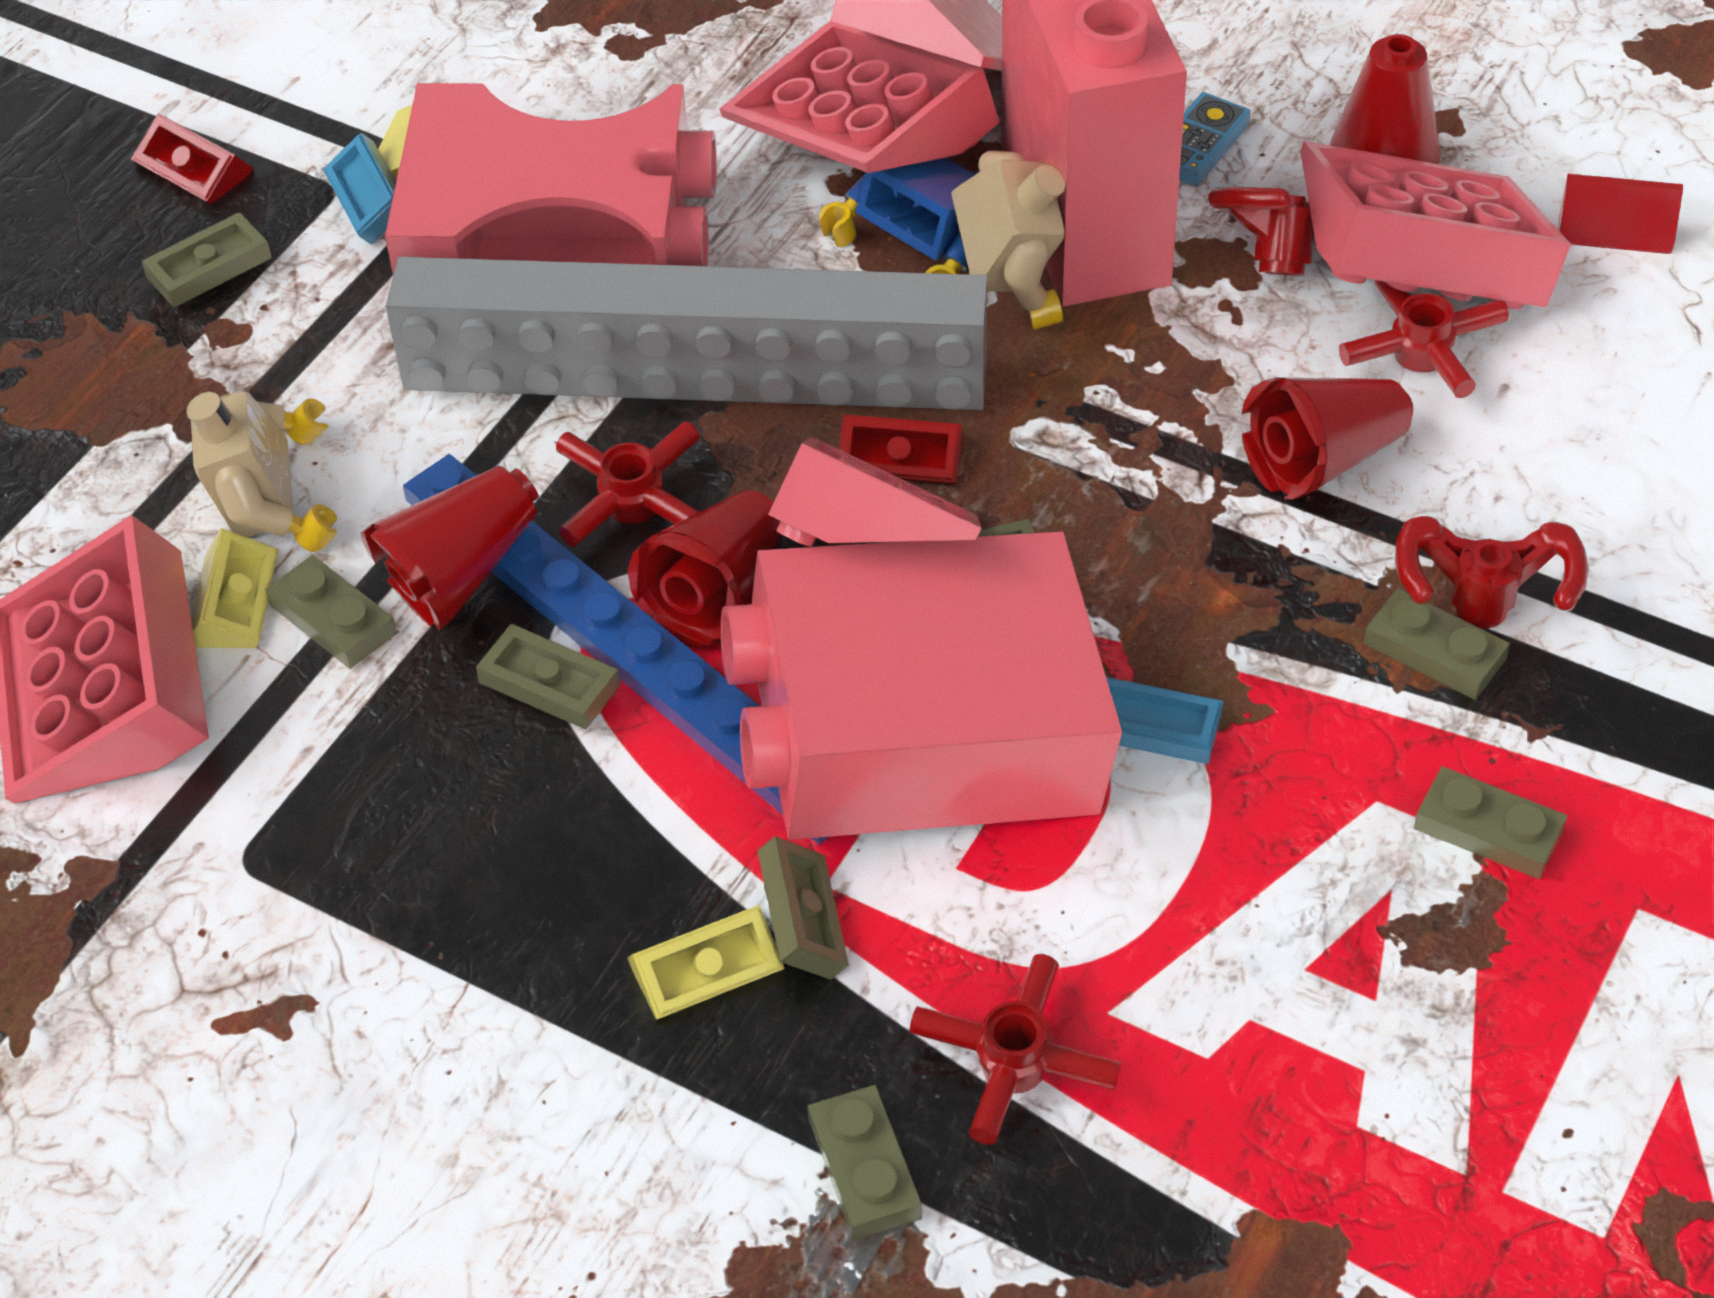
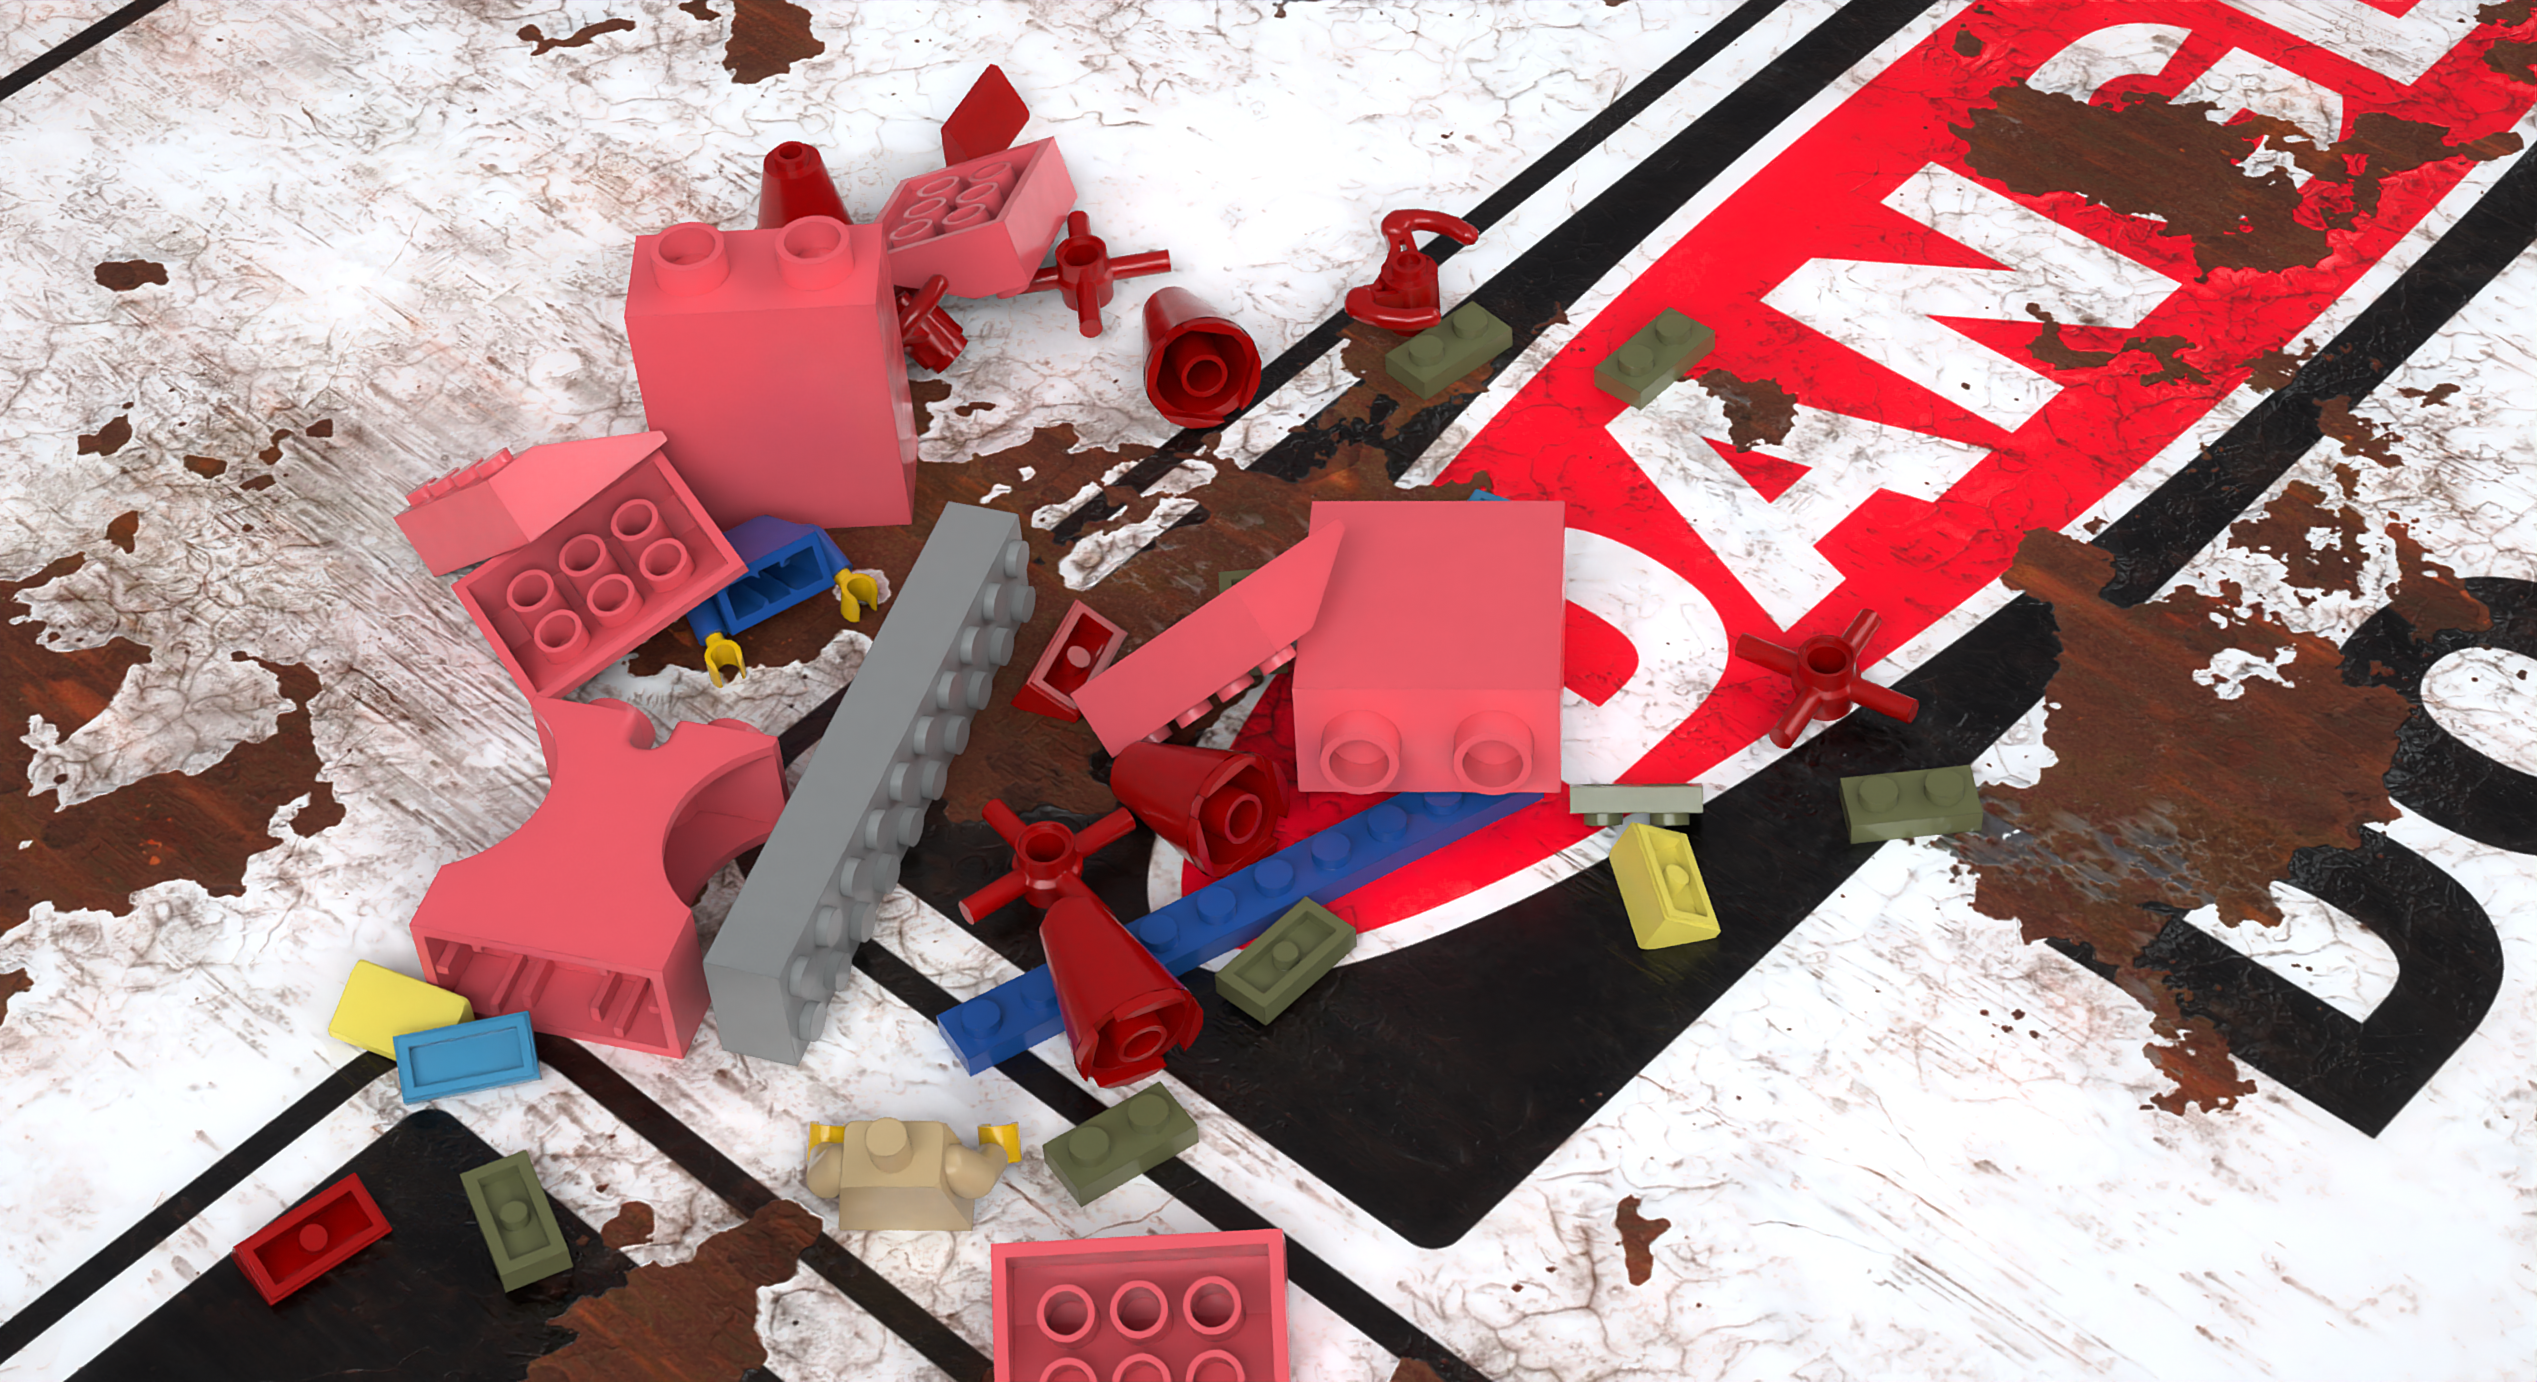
camera: 75 degrees left, 5 degrees down
light yellow slope [191,528,279,648] -> none
tan torso [951,150,1065,330] -> none

